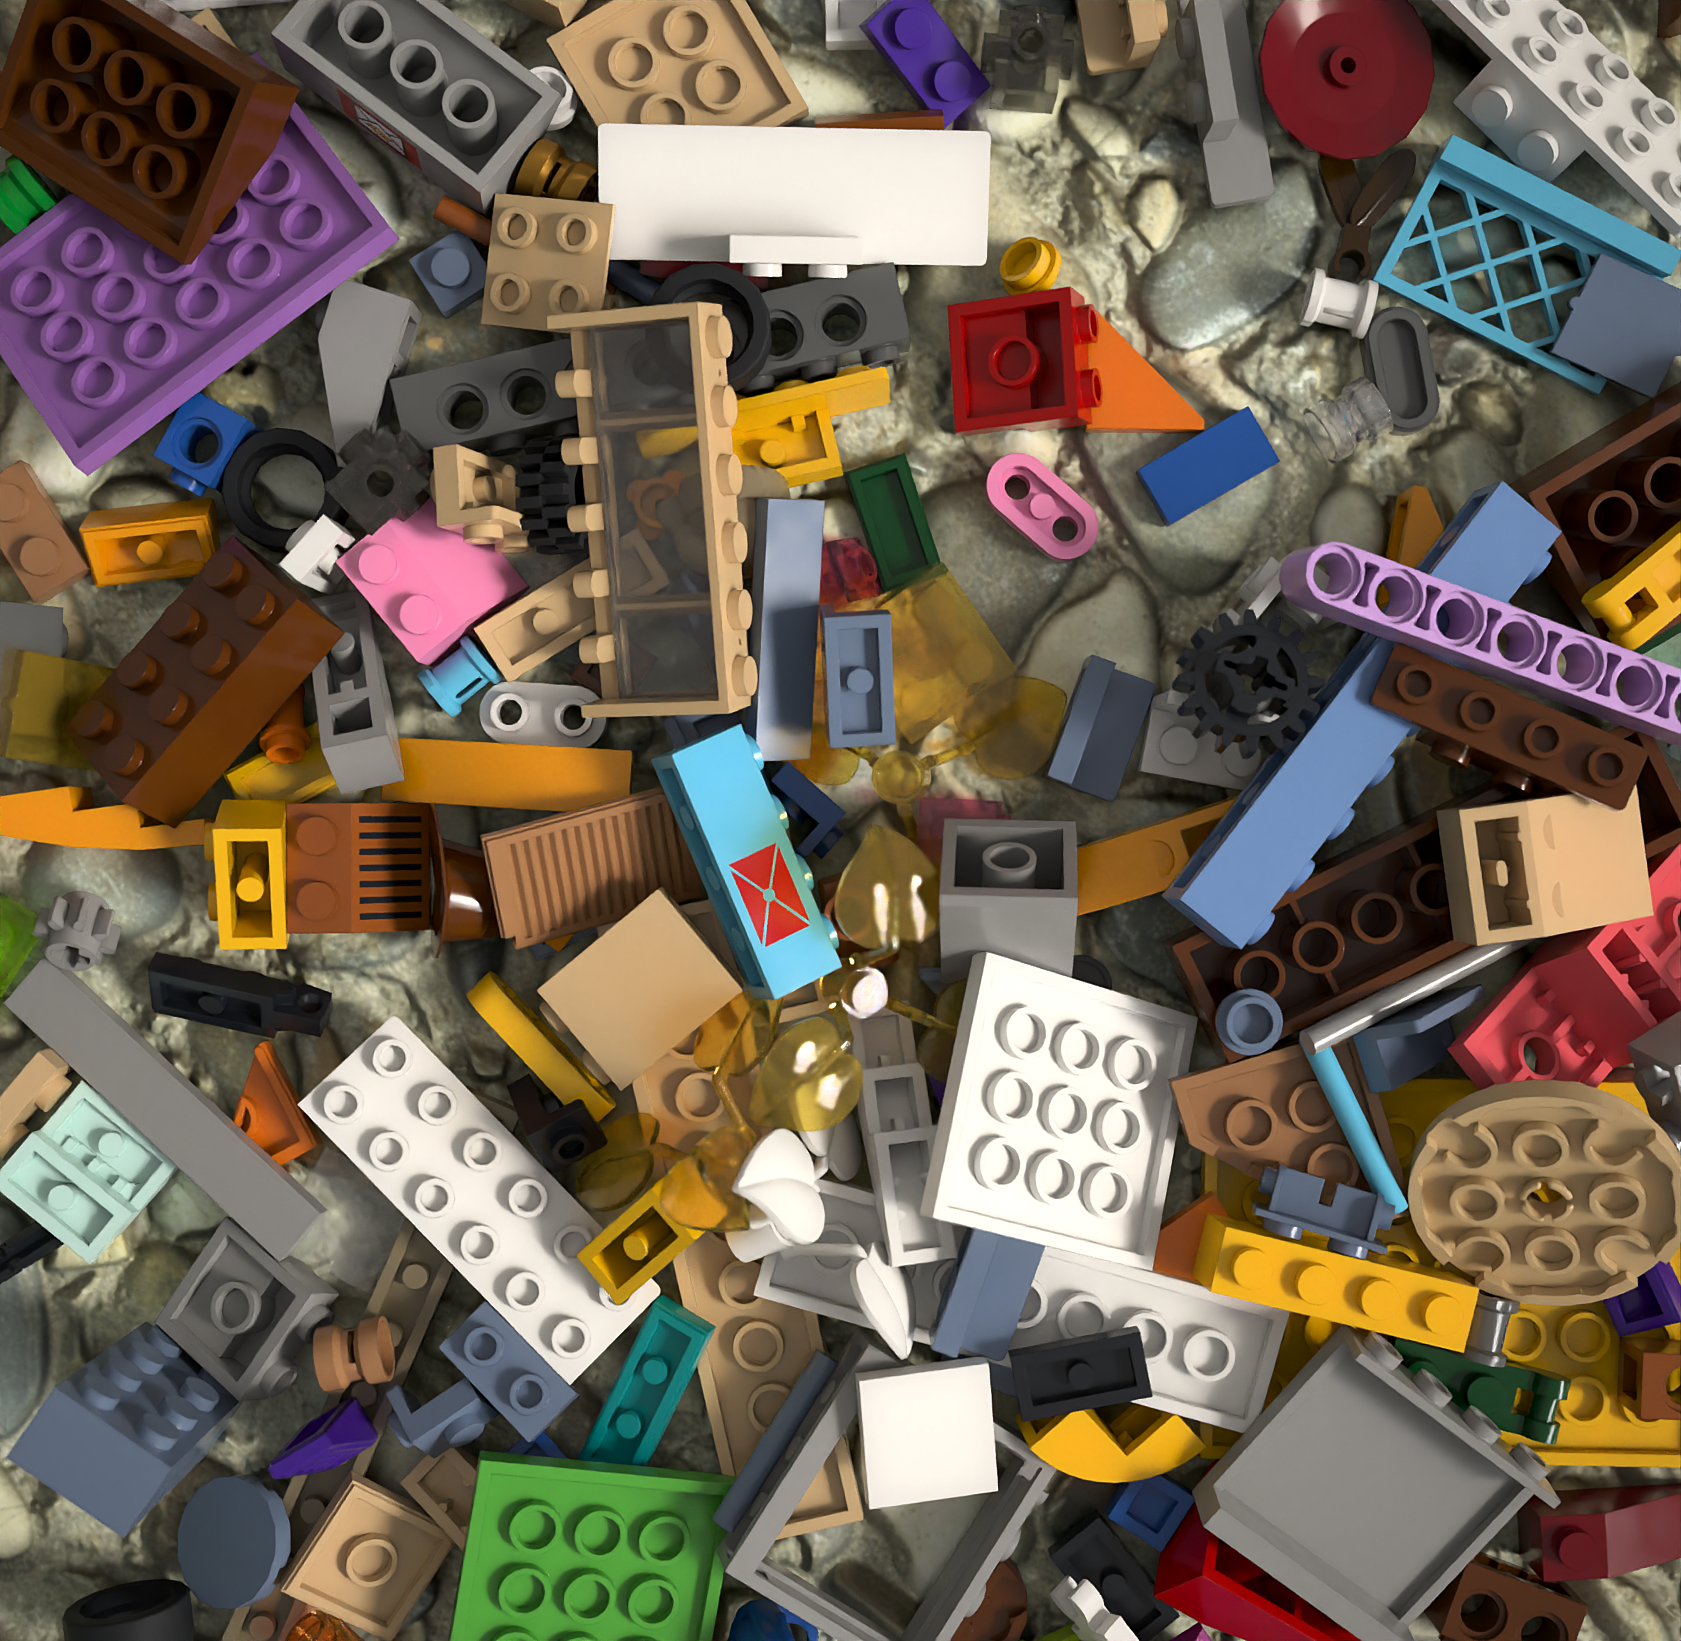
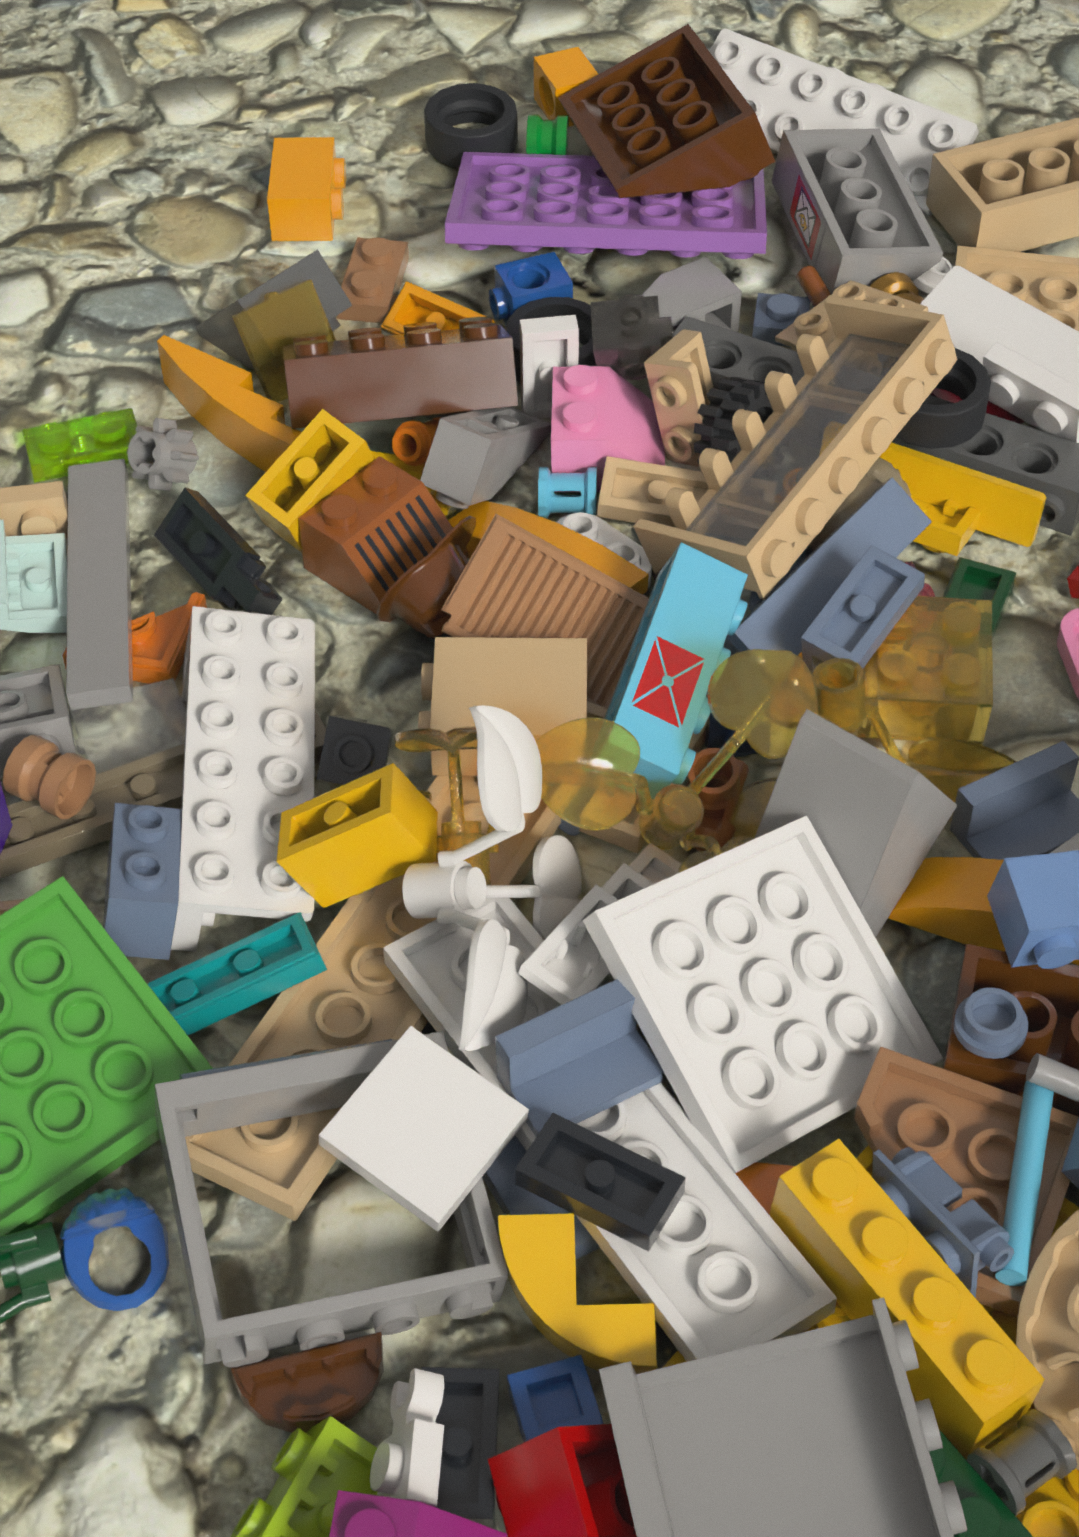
camera: 40 degrees right, 40 degrees down
sand blue bracket [385,1377,499,1459] -> none
yellow beam [466,971,616,1122] -> none

